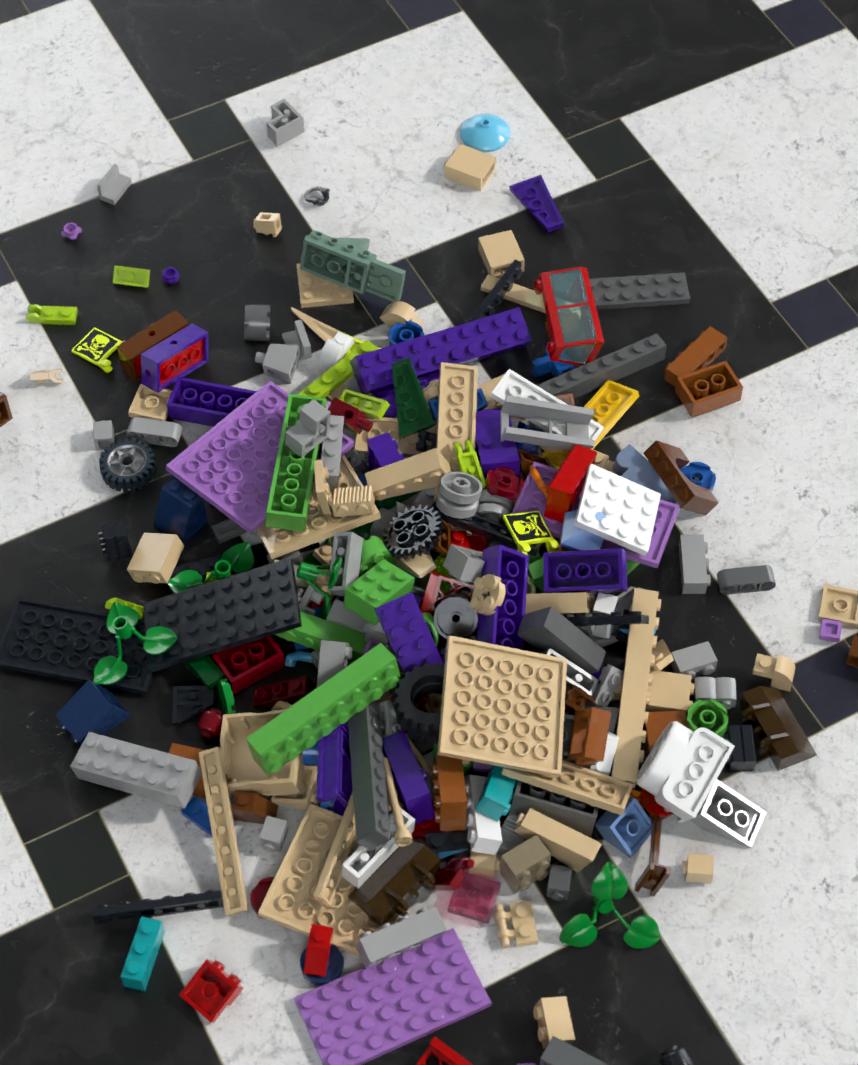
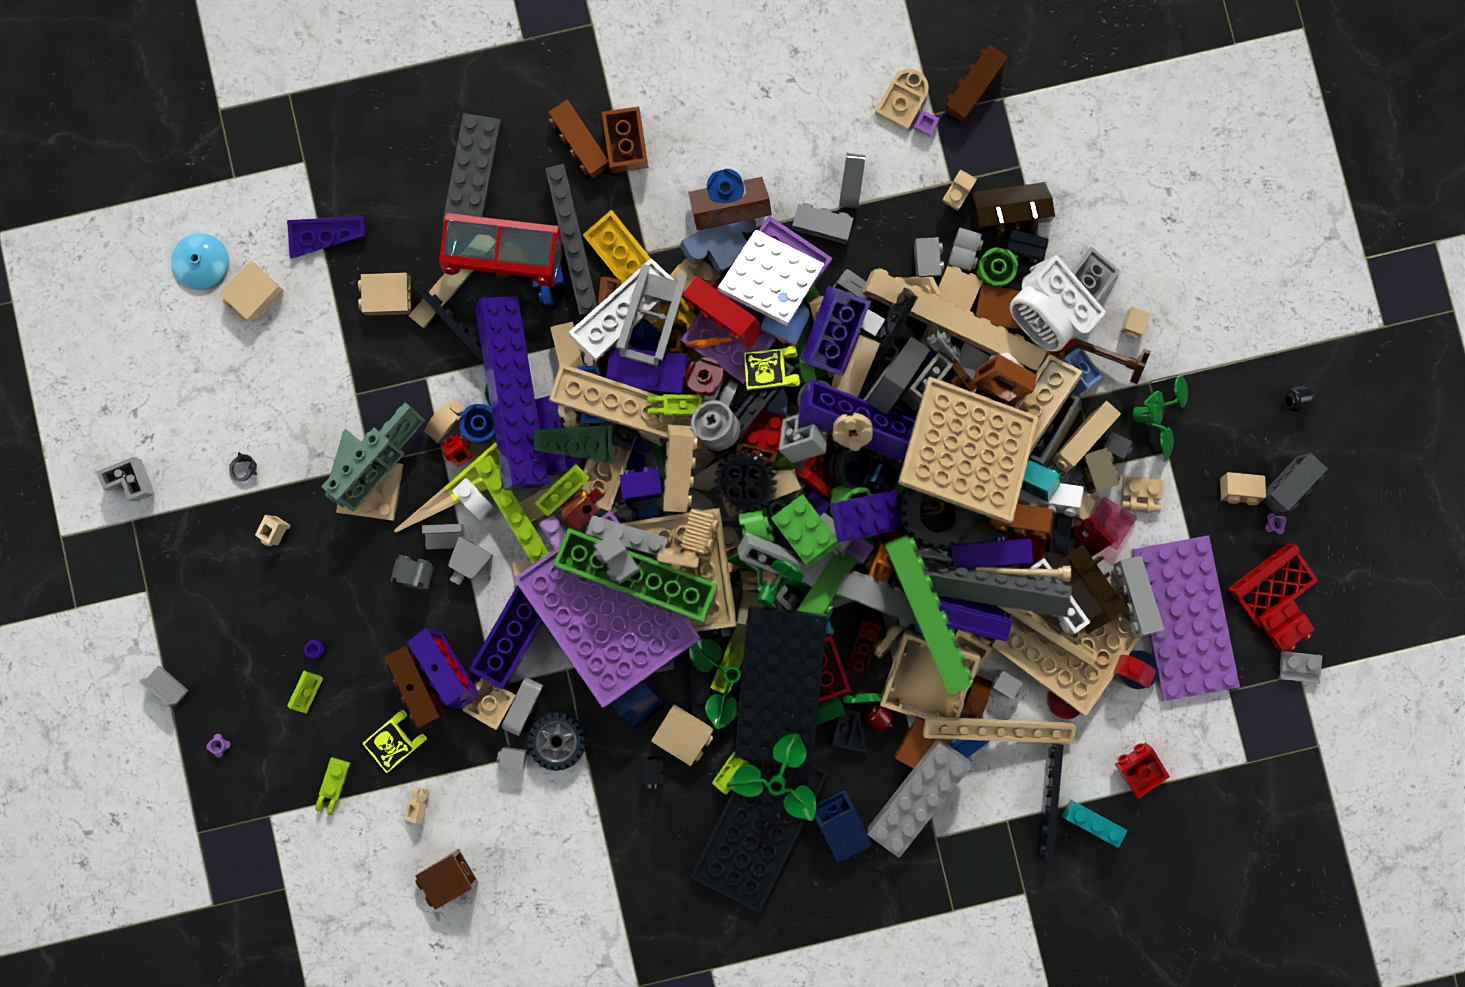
camera: 75 degrees left, 30 degrees up
none -> red brick [441,433,473,468]

